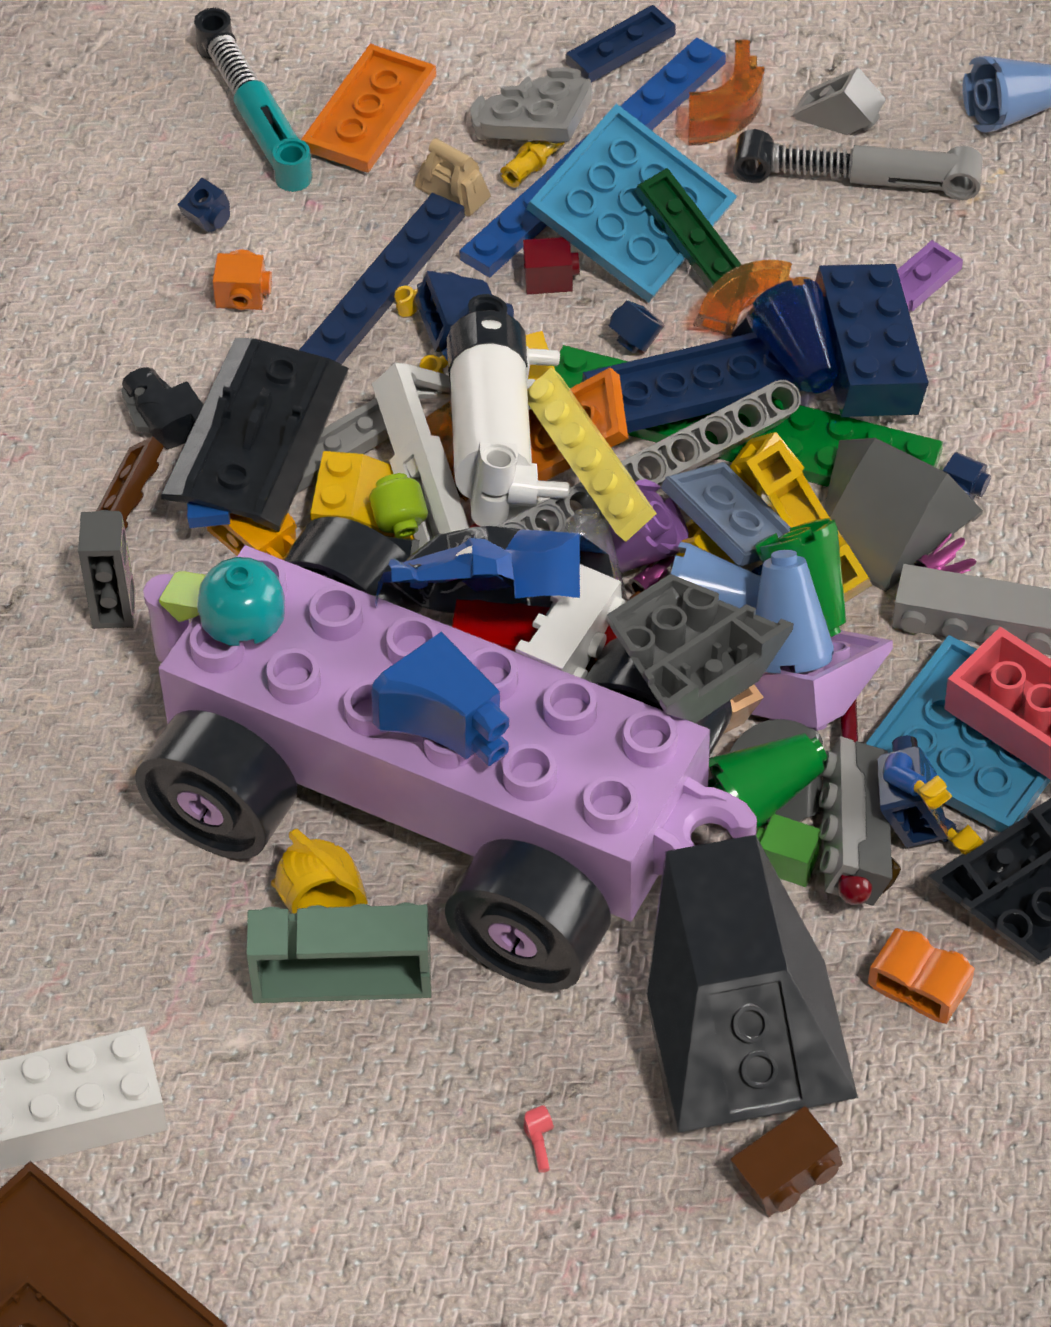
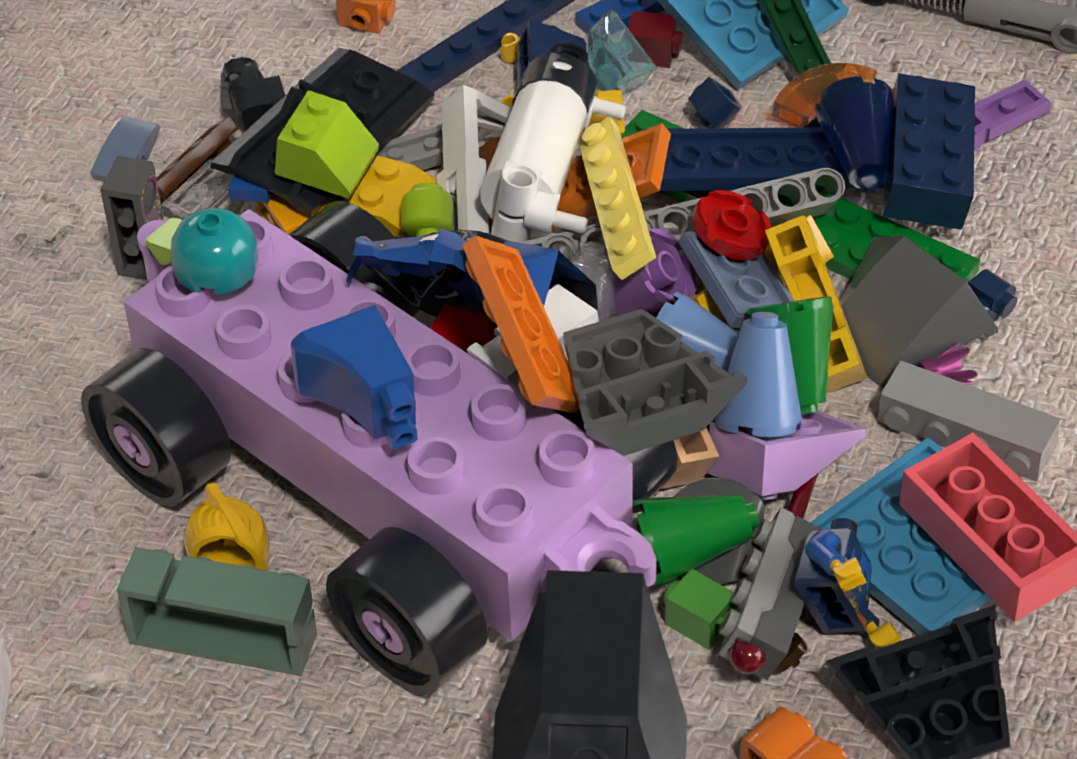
camera: 15 degrees right, 5 degrees down
none -> sand blue slope [90,116,161,182]
none -> clear plate [161,159,234,220]
none -> lime slope [275,90,379,199]
none -> orange plate [462,236,580,413]
none -> clear light blue slope [587,8,657,96]
none -> red tile [692,190,772,260]

